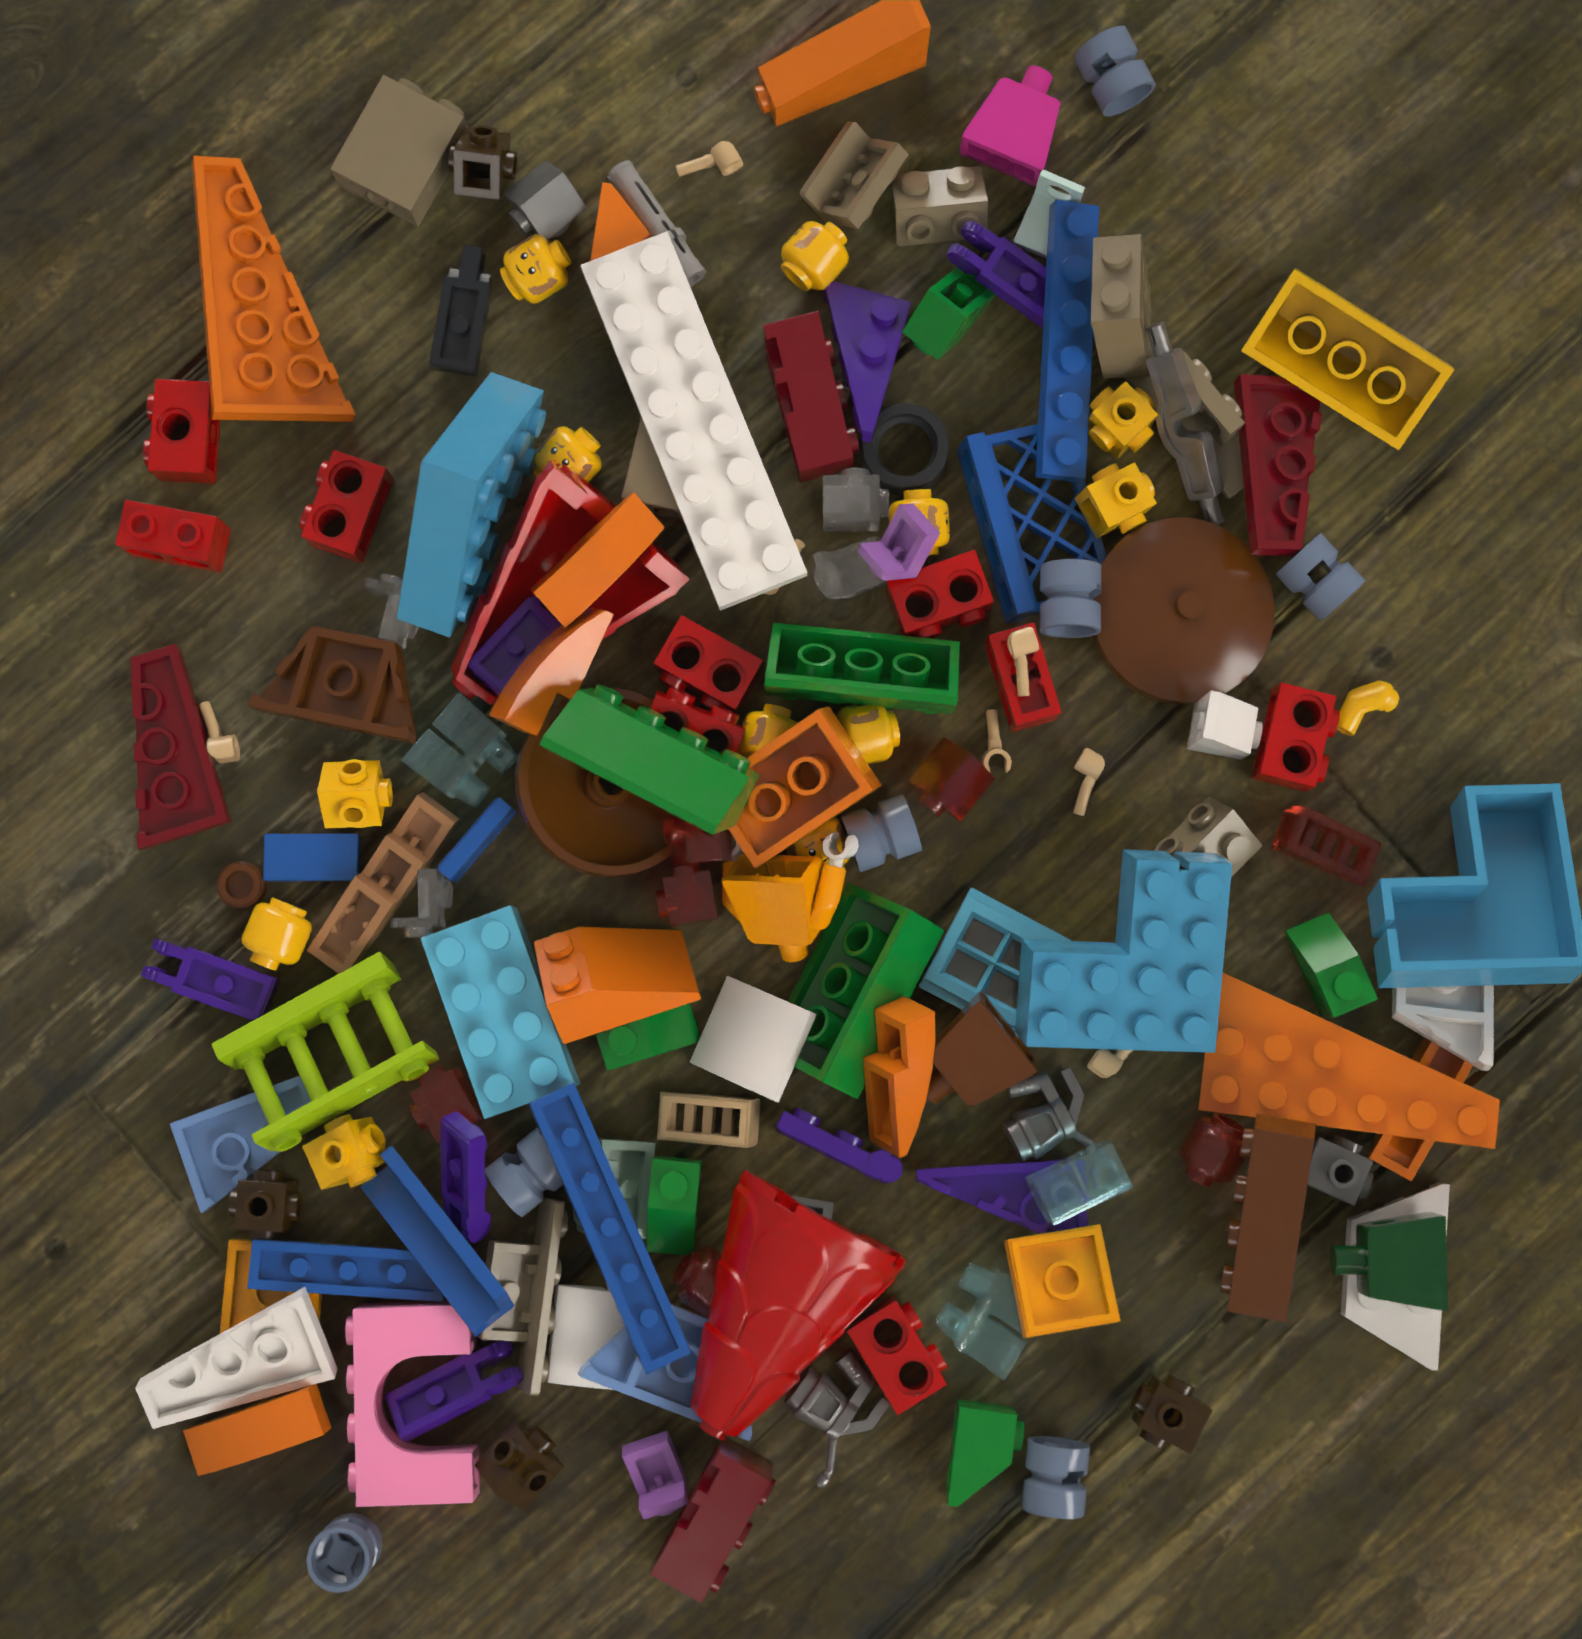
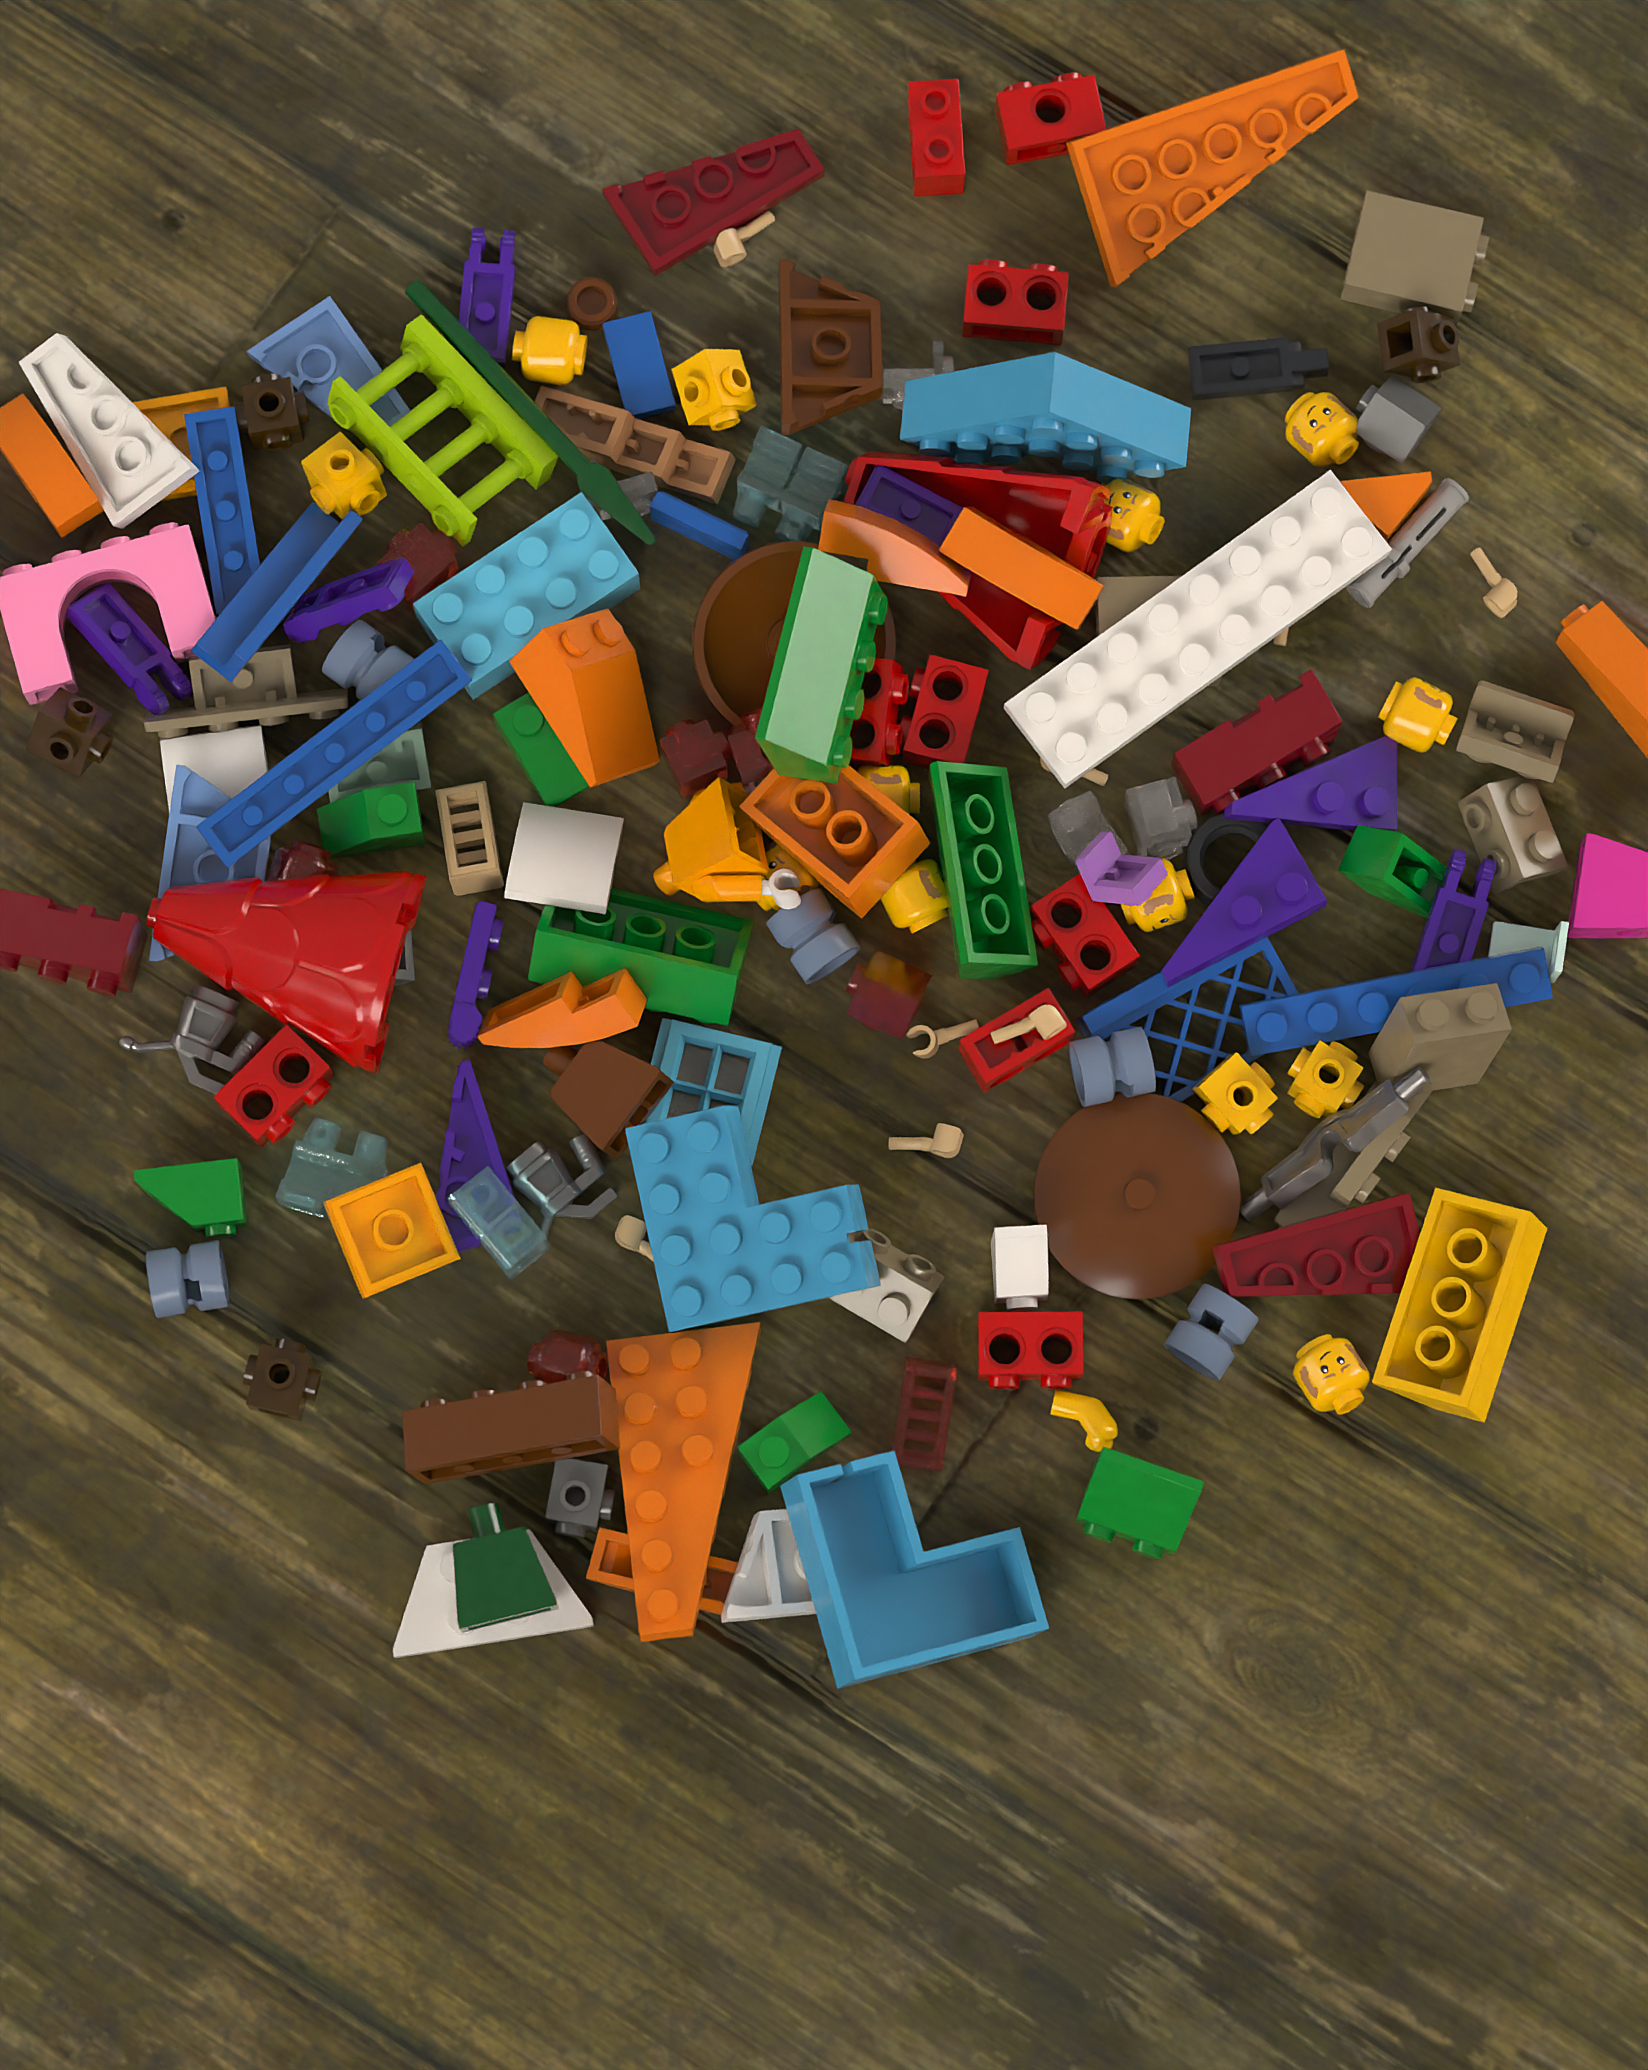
camera: 70 degrees right, 5 degrees down
medium lavender bracket [622,1430,688,1519] -> none
none -> dark green piece [405,279,656,545]
none -> green slope [1074,1447,1204,1560]
none -> dark purple wing [1161,818,1327,988]
none -> yellow head [1293,1334,1371,1415]

